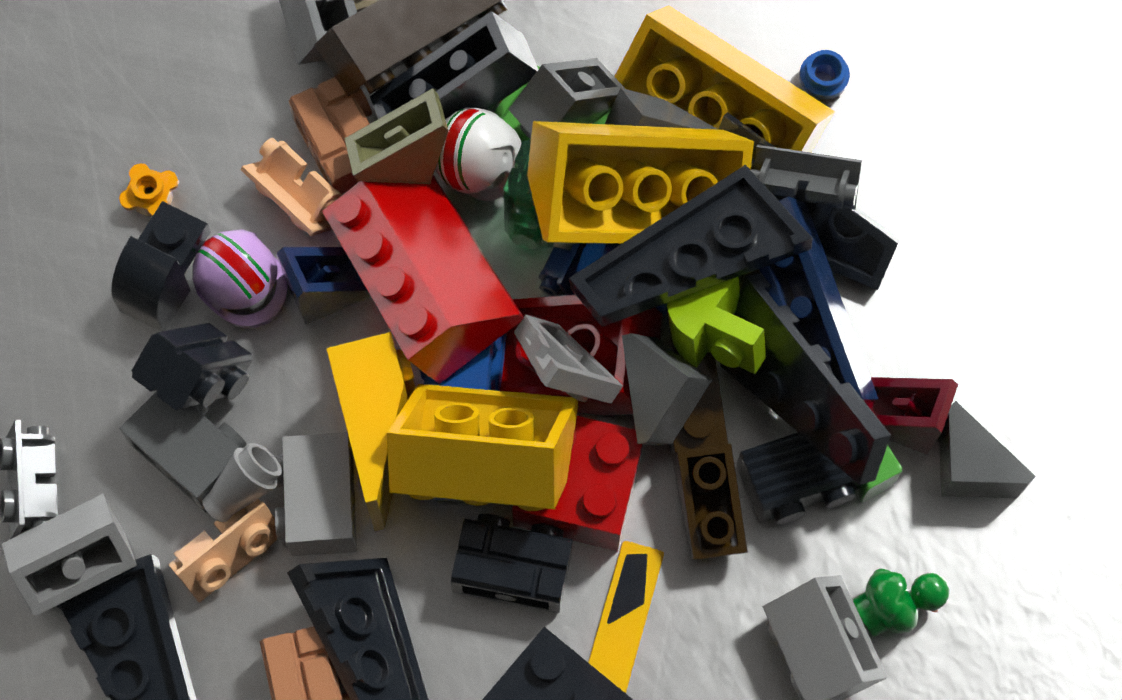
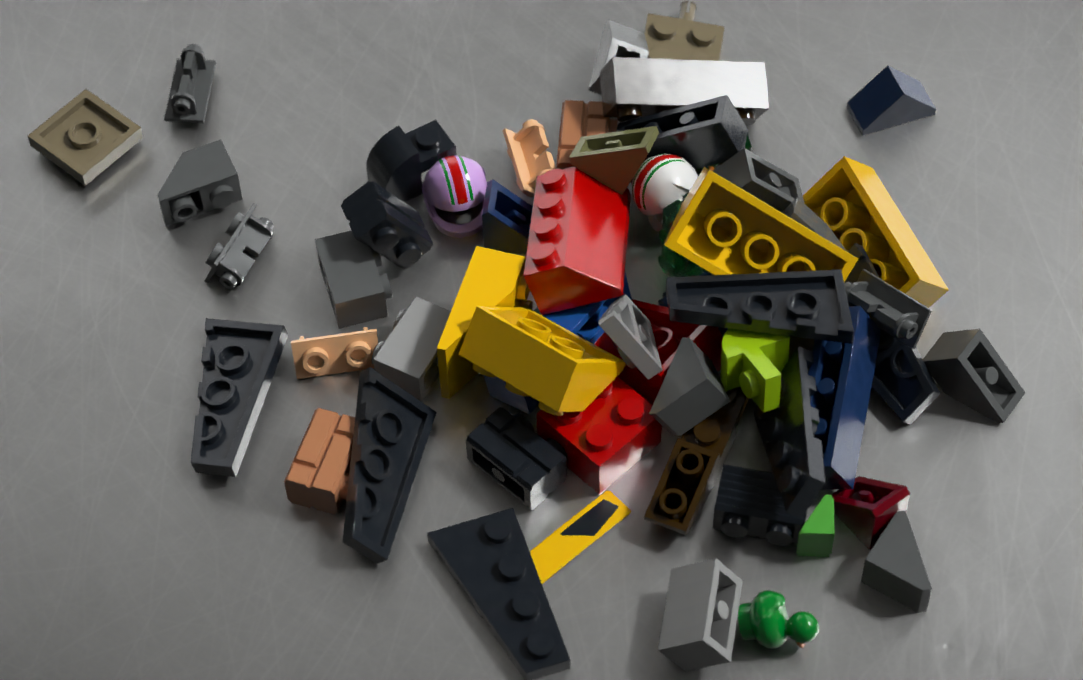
camera: 35 degrees right, 15 degrees down
light grey brick [2,494,137,617] -> none
light orange plate [119,163,179,216] -> none
light grey cone [202,443,282,522] -> none
blue plate [799,50,850,99] -> none
none -> dark grey slope [923,329,1025,423]

